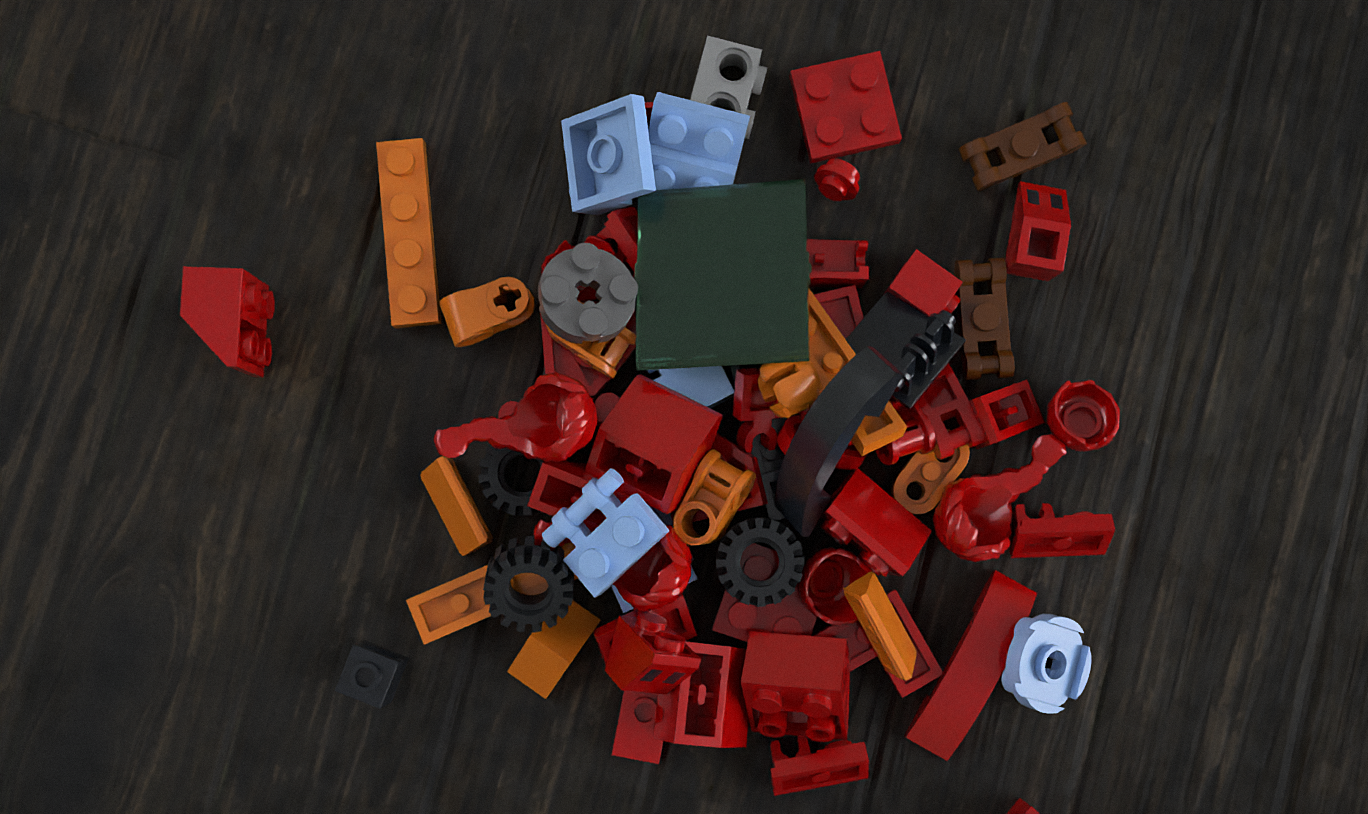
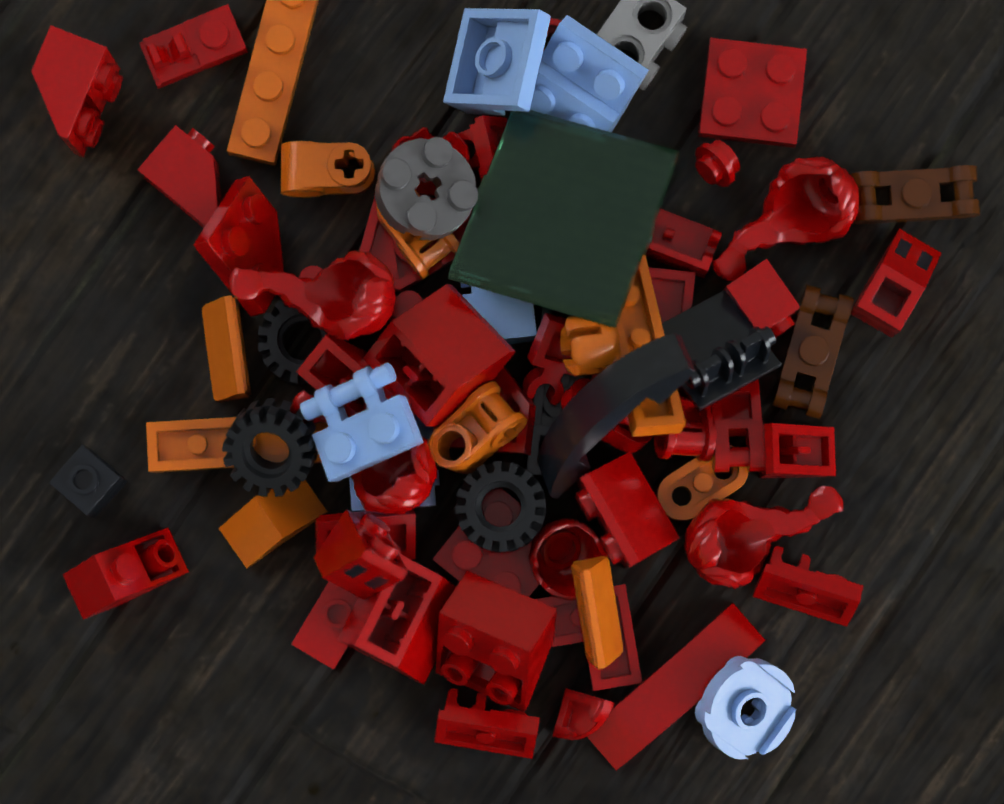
camera: 25 degrees right, 0 degrees up
red hair [1047,380,1120,452] -> none
none -> red slope [62,527,189,620]
none -> red slope [137,125,221,228]
none -> red plate [139,4,248,89]
none -> red plate [193,176,284,317]
none -> red tile [552,688,615,740]
none -> red hair [712,156,859,281]

